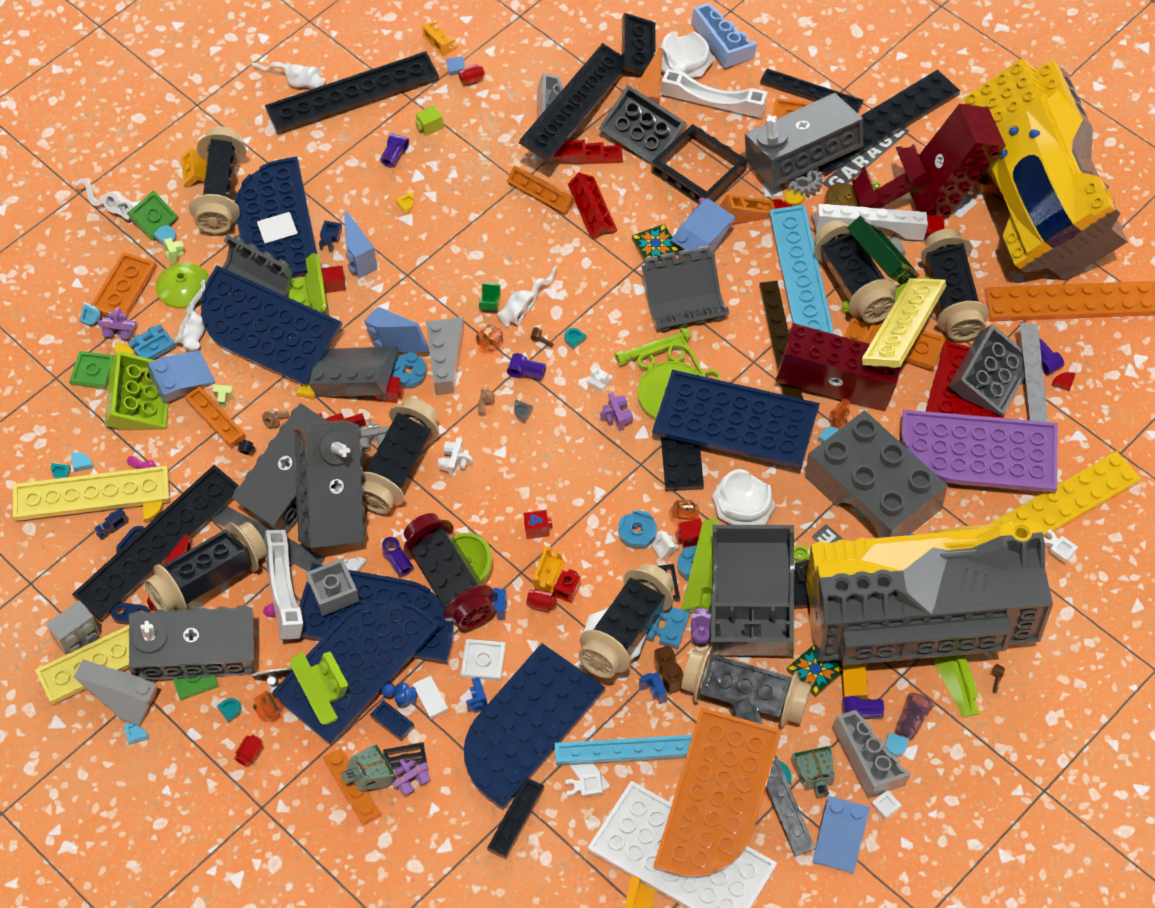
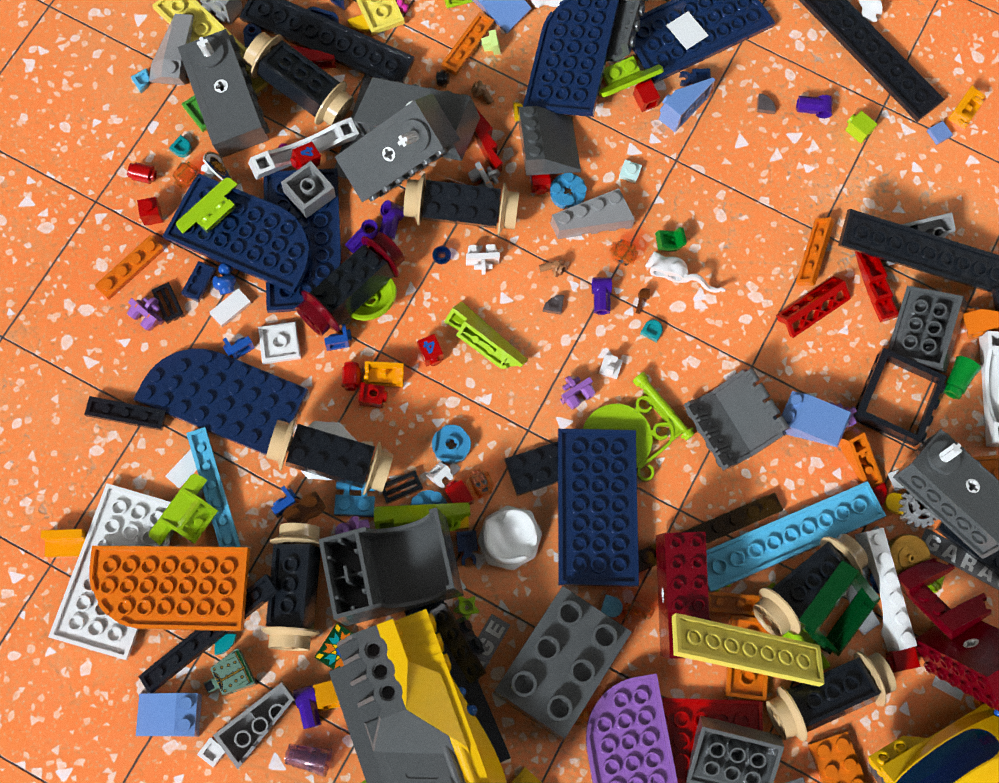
camera: 65 degrees right, 15 degrees up
sand green torso [341,744,396,791] -> none
white tile [344,557,367,572] -> none
medium blue slope [364,307,429,352] -> none
yellow tile [396,192,414,215] -> none
red brick [458,63,485,85] -> none
white plate [565,772,604,797] -> none
tile [632,224,680,262] -> none
medium azure tile [885,733,909,757] -> none
none -> red brick [137,197,163,226]
none -> lime plate [149,474,218,545]
none -> red brick [290,141,321,169]
none -> dark purple piece [379,200,404,240]
none -> clear blue plate [432,246,451,264]
none -> lime wedge [444,302,528,369]
none -> light aqua plate [619,159,642,184]
none -> flat silver tile [757,93,776,114]
none -> green plant [943,356,981,400]

